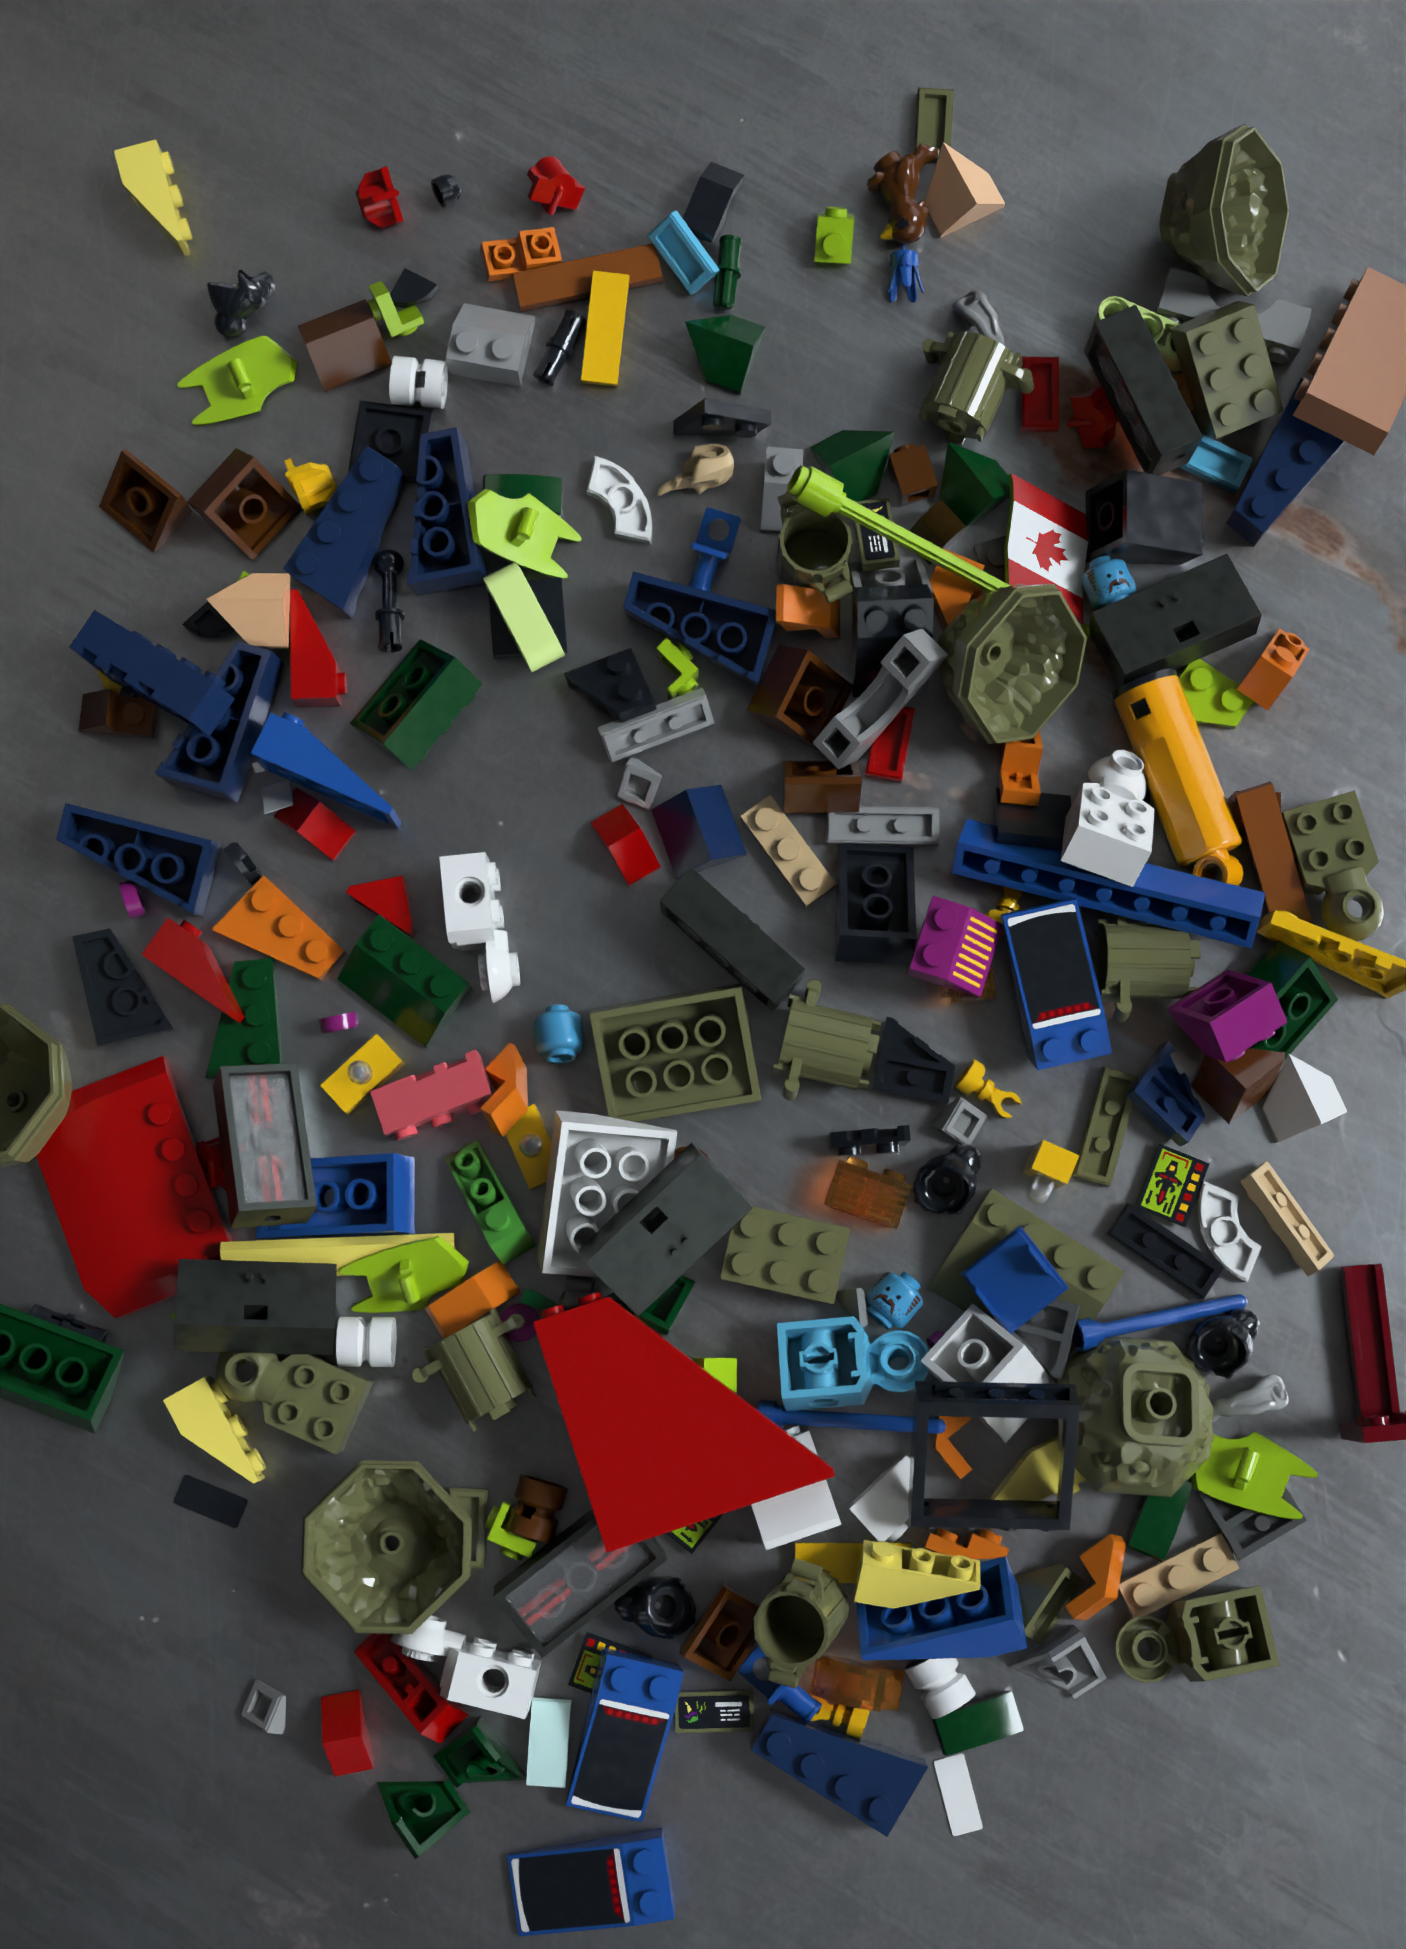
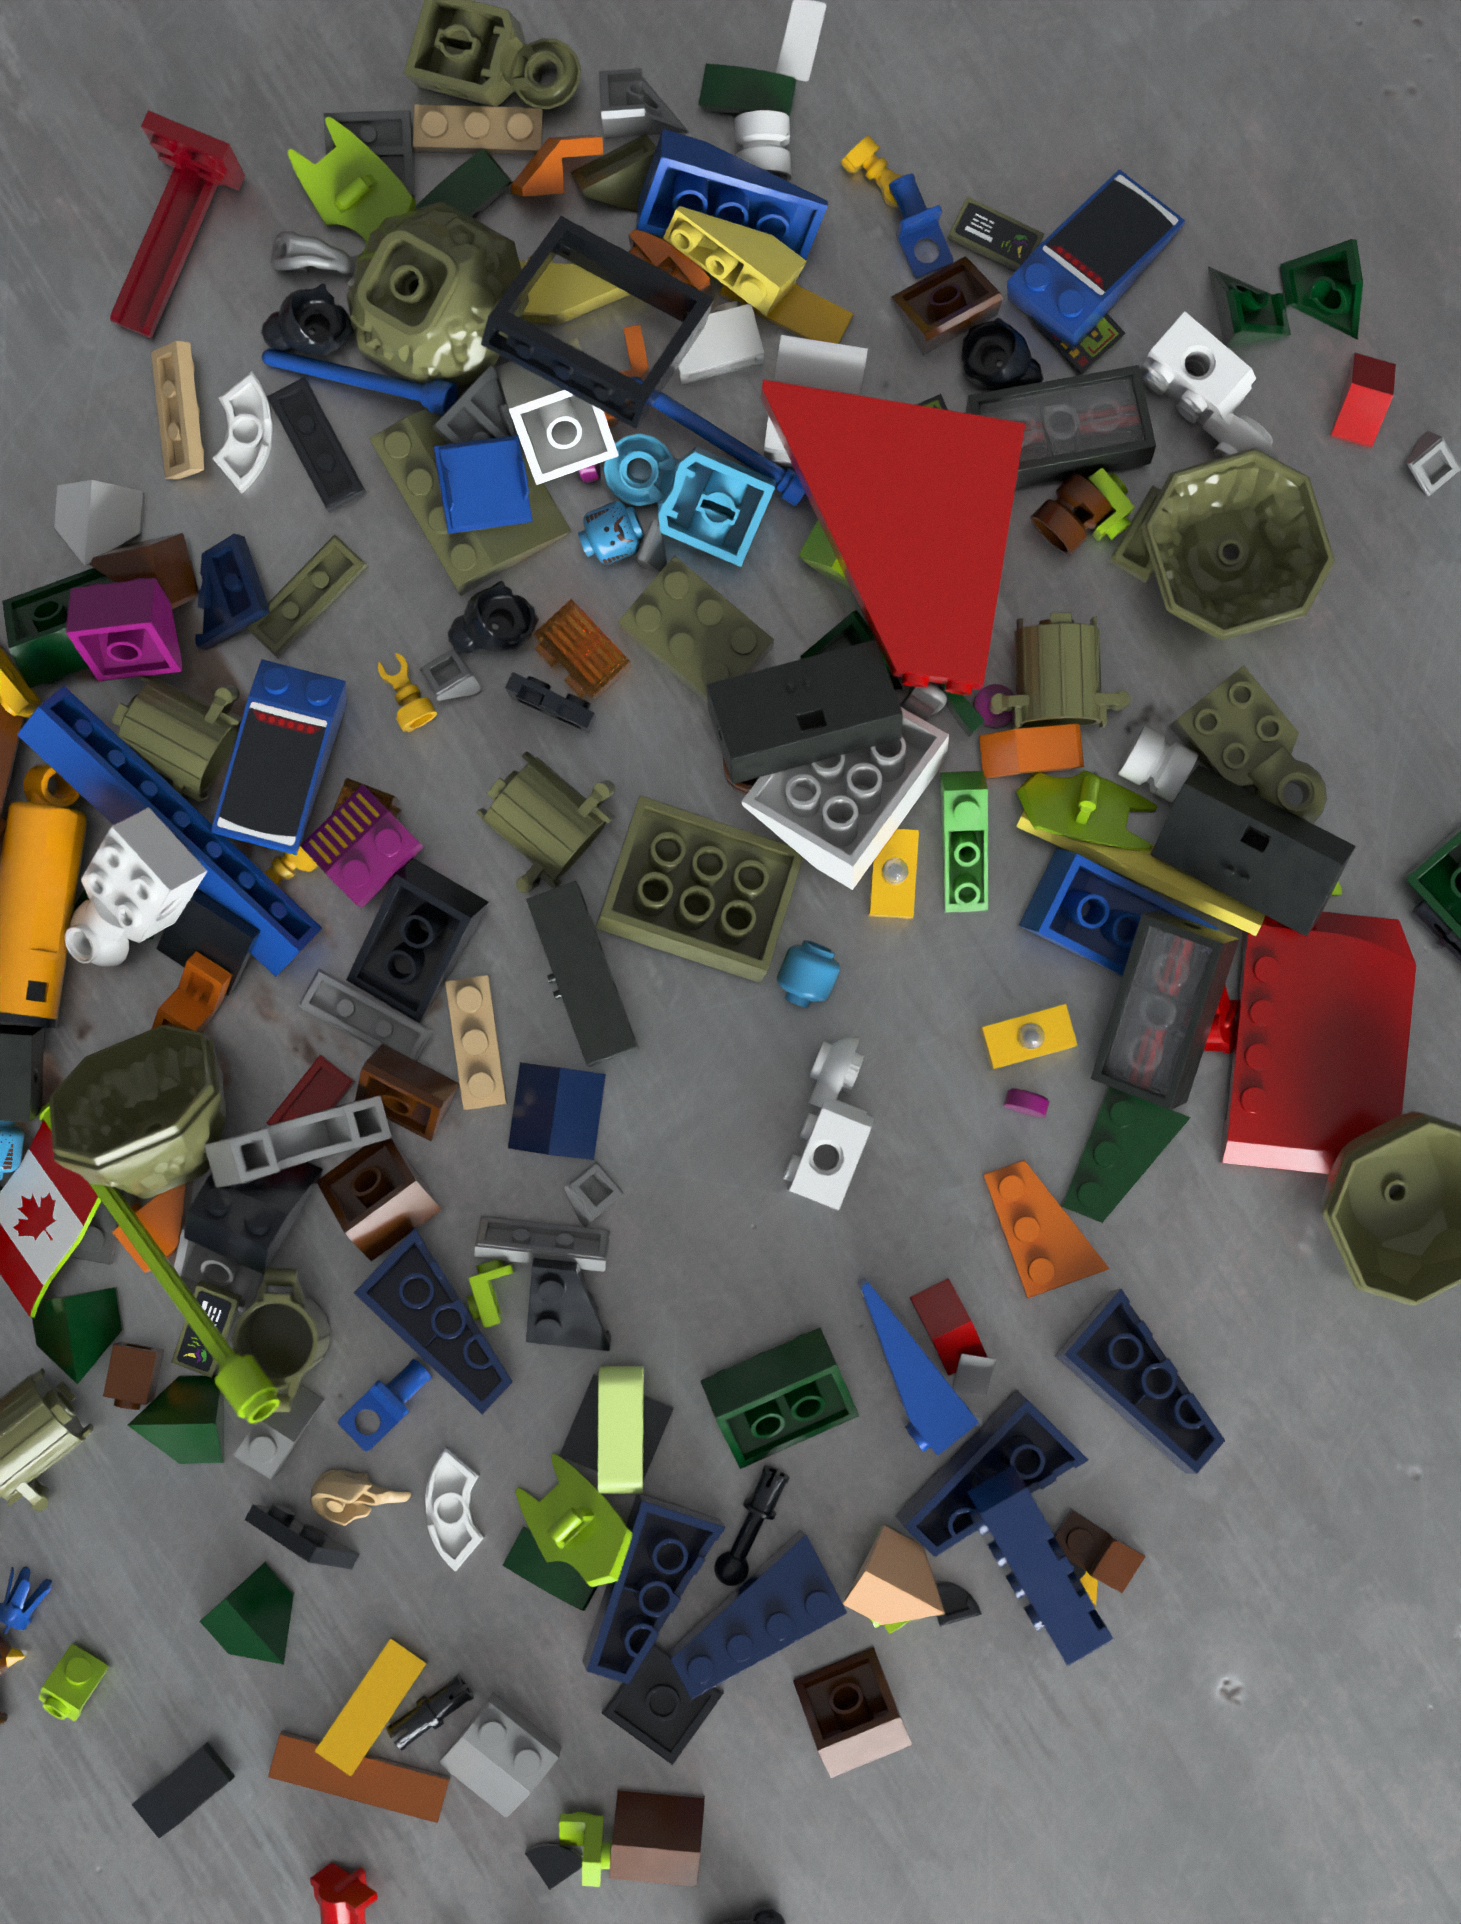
camera: 155 degrees left, 5 degrees up
black wing [72,928,174,1048] -> none
reddish brown slope [99,449,193,552] -> none
magenta tile [119,880,146,919] -> none
red slope [141,918,245,1023] -> none
light yellow slope [163,1376,266,1484] -> none
black sticker [174,1475,248,1528] -> none
lime shield [177,336,298,426] -> none
black tile [223,842,262,885] -> none
yellow piece [284,458,337,515] -> none
red slope [290,589,348,708] -> none
dark green slope [337,914,473,1048] -> none
red slope [346,875,417,939] -> none
red slope [354,1633,469,1744] -> none
coral wedge [370,1049,494,1141] -> none
white wheel [389,356,448,409] -> none
orange slope [480,227,562,282] -> none
orange slope [480,1043,528,1137] -> none
slope [507,1828,675,1937] -> none
light aqua slope [526,1697,572,1788] -> none
red slope [590,803,661,887] -> none
medium azure tile [647,211,720,295] -> none
dark green axle [713,235,743,310] -> none
dark blue wedge [750,1708,928,1837] -> none
olive container [753,1559,849,1689] -> none
orange slope [776,584,840,639] -> none
clear orange brick [809,1655,905,1712] -> none
black wing [872,1017,955,1104] -> none
dark brown brick [910,499,966,566] -> none
yellow piece [1022,1140,1079,1204] -> none
piece [1135,1143,1210,1228] -> none

